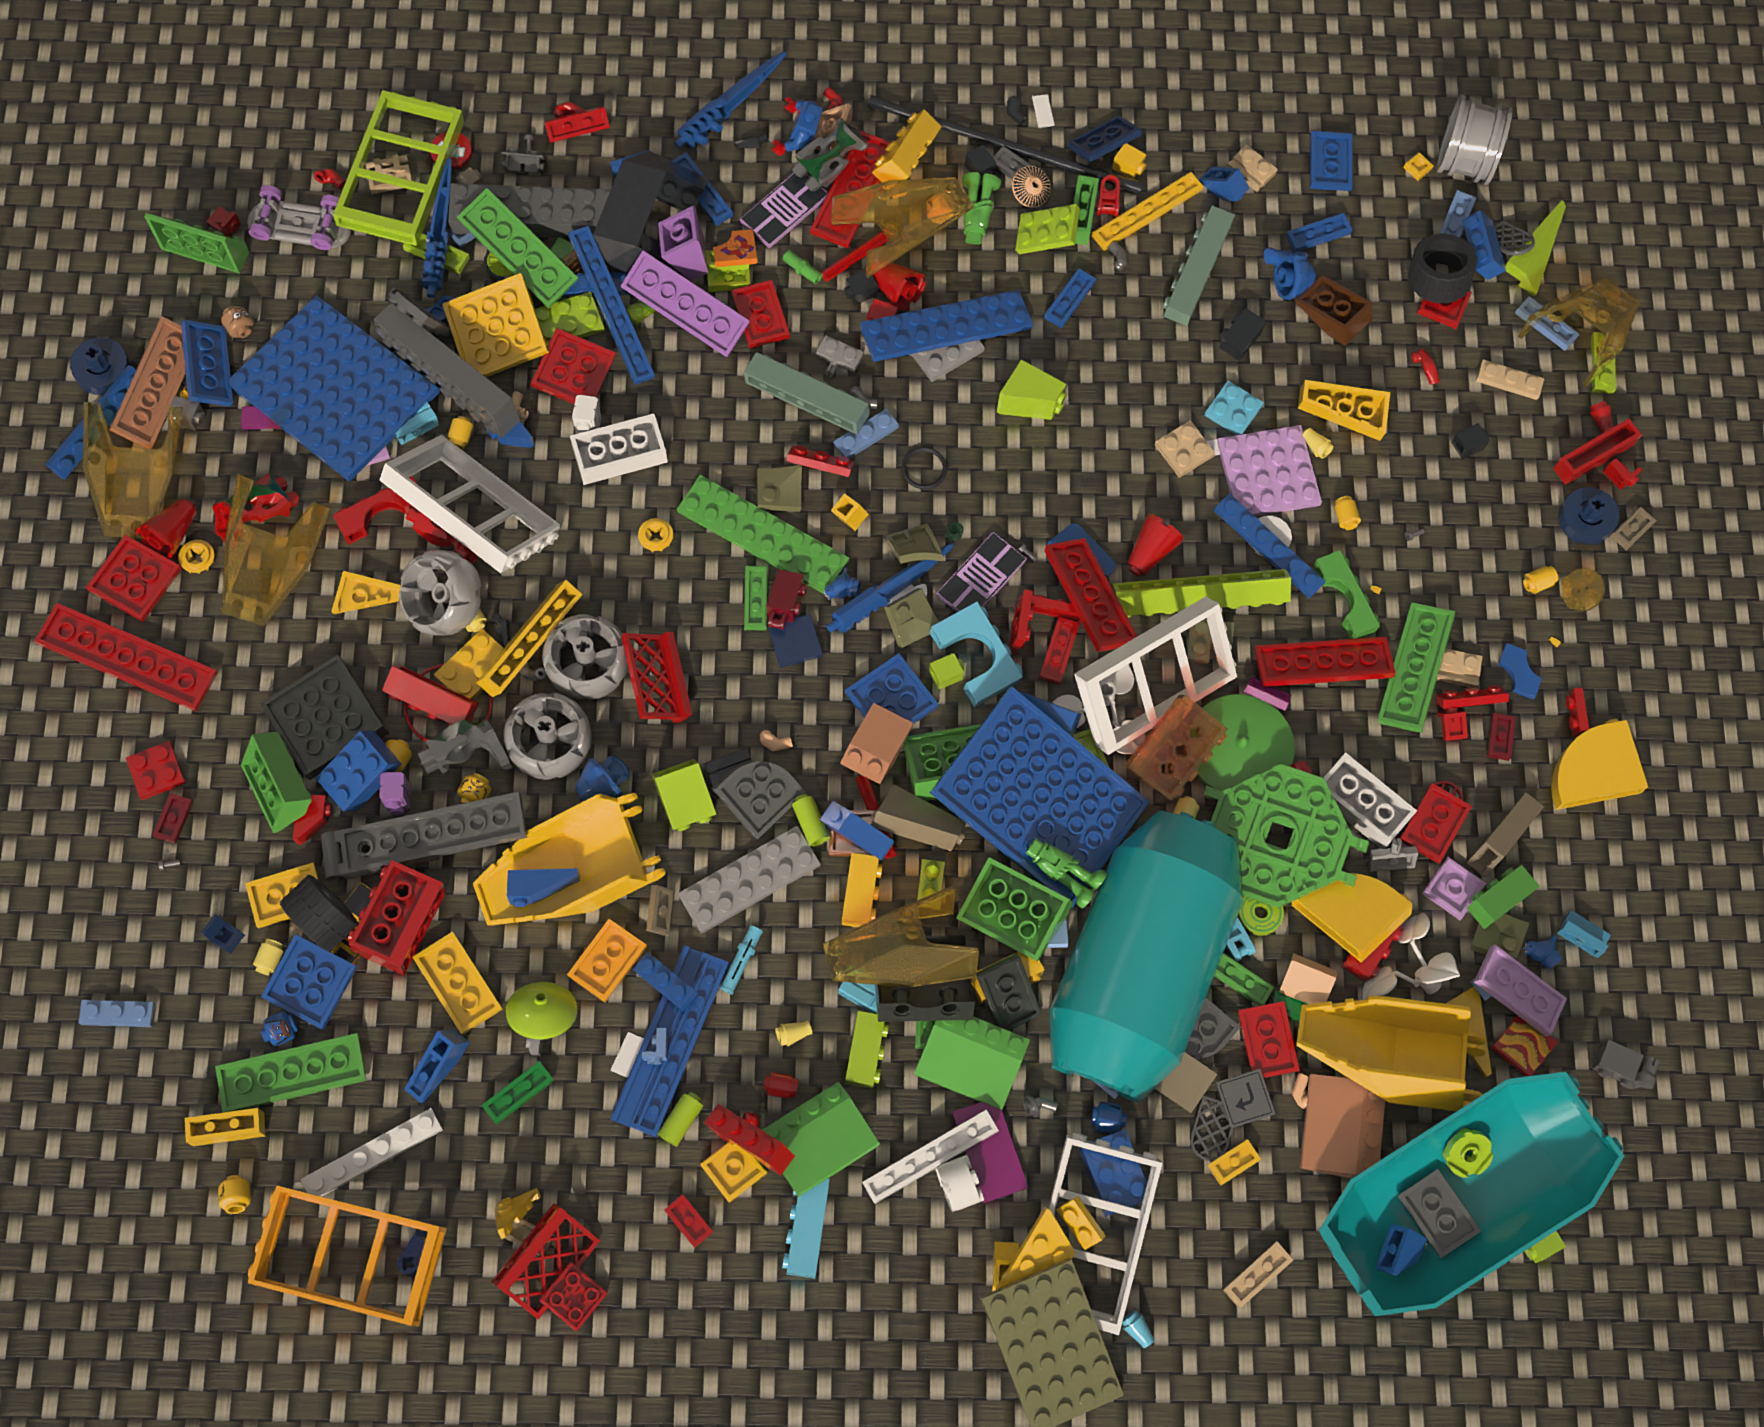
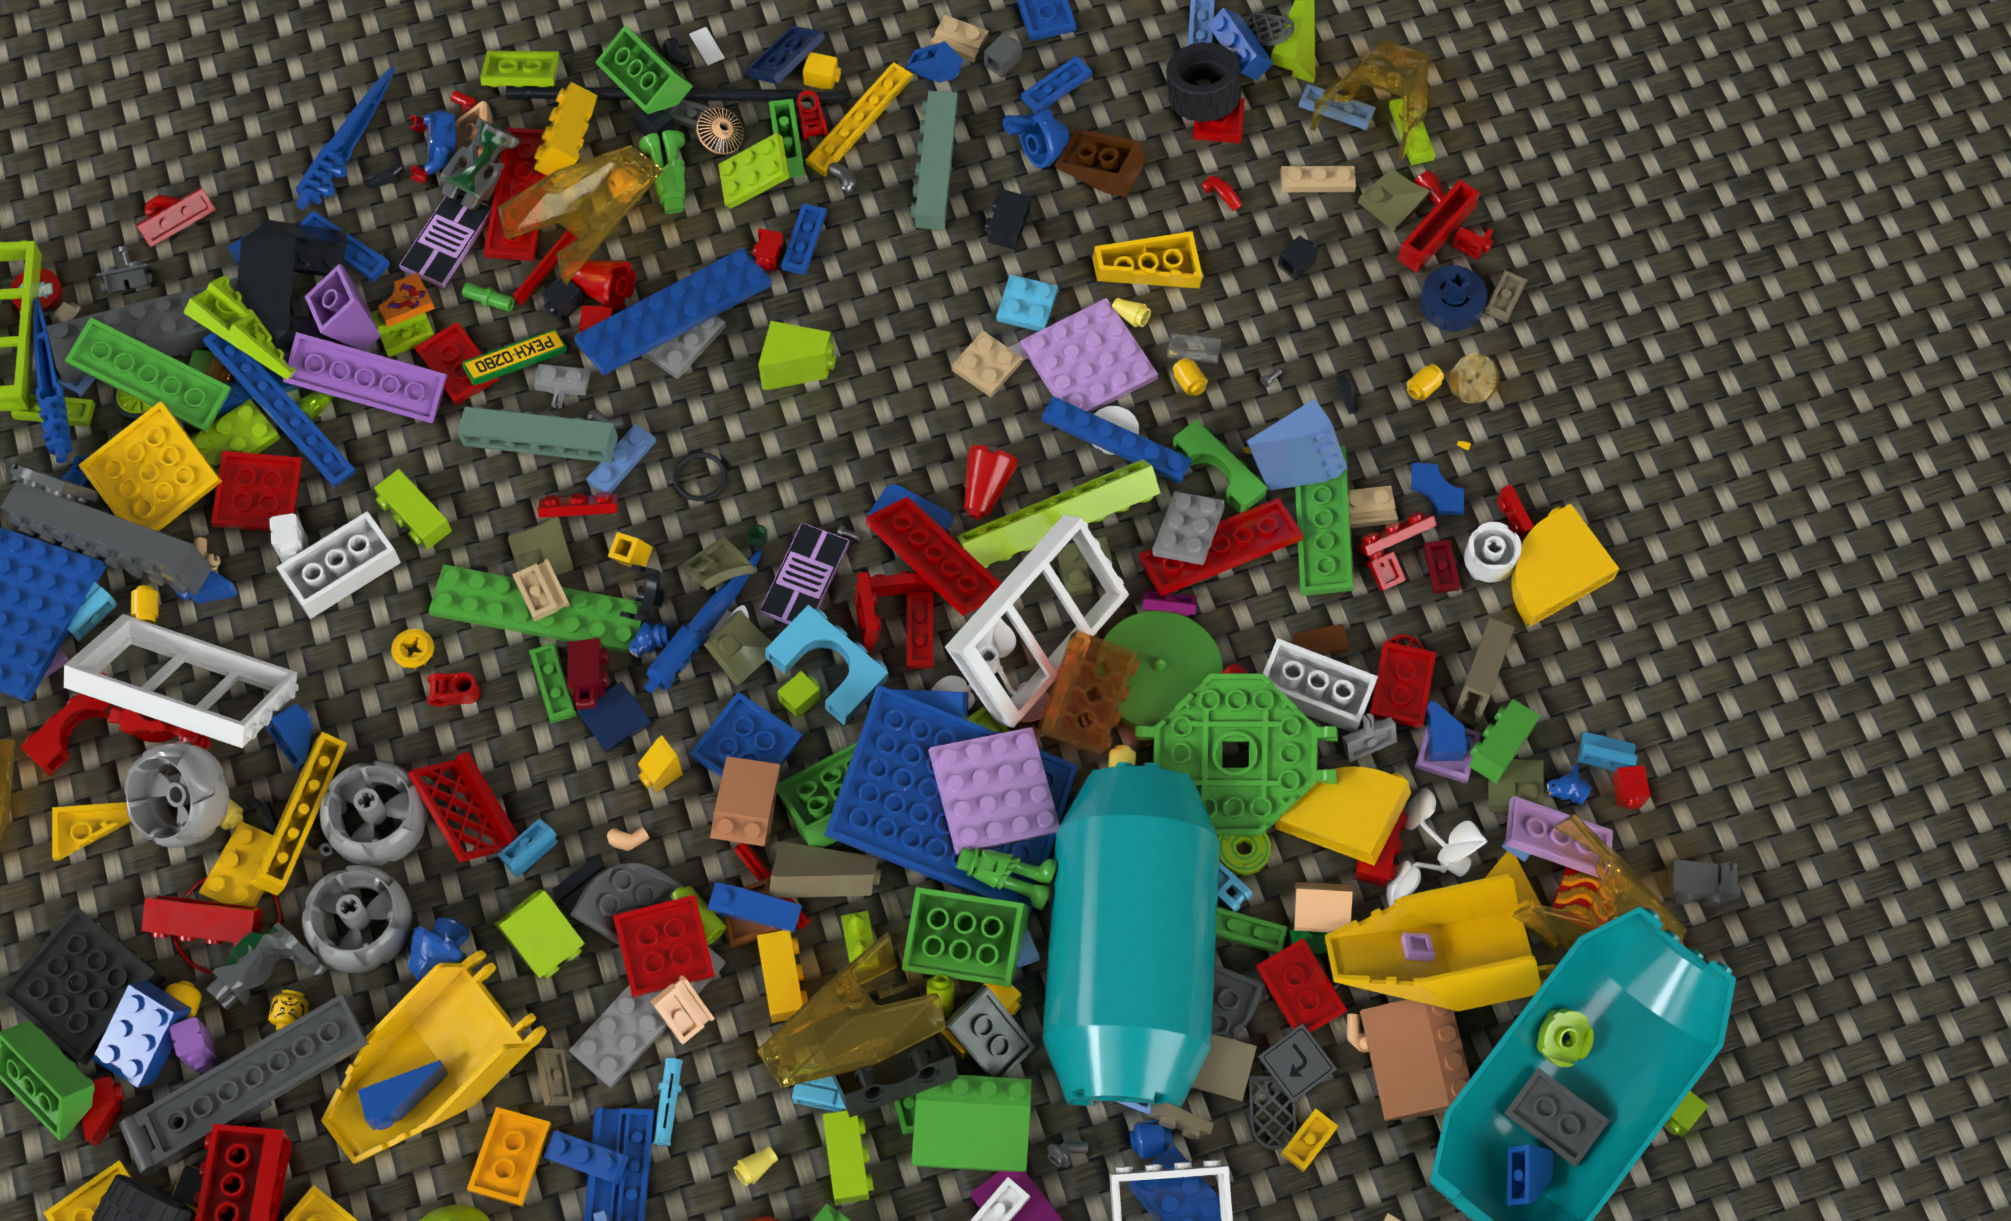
camera: 15 degrees left, 5 degrees down
none -> lime wedge [183,275,296,380]
none -> blue slope [264,703,313,771]
none -> lime brick [374,469,452,550]
none -> red piece [427,672,481,707]
none -> tile [462,329,566,386]
none -> lime plate [480,51,560,87]
none -> dark azure panel [498,819,557,878]
none -> tan plate [512,559,570,622]
none -> bright green slope [595,25,693,114]
none -> red plate [613,895,715,998]
none -> black piece [620,564,665,623]
none -> yellow slope [638,736,683,793]
none -> light nougat plate [650,975,715,1045]
none -> red brick [753,228,784,271]
none -> lime brick [926,974,955,1019]
none -> lavender plate [928,727,1060,855]
none -> dark grey brick [984,33,1021,78]
none -> dark tan plate [1149,1102,1214,1139]
none -> light grey plate [1152,491,1225,565]
none -> clear plate [1167,334,1221,363]
none -> medium blue slope [1247,399,1347,491]
none -> reddish brown tile [1291,624,1349,656]
none -> black bar [1336,374,1355,414]
none -> olive plate [1358,168,1430,232]
none -> lavender tile [1401,932,1435,962]
none -> blue slope [1426,701,1470,762]
none -> white brick [1464,522,1521,583]
none -> clear yellow windscreen [1512,814,1687,951]
none -> red brick [1612,765,1650,810]

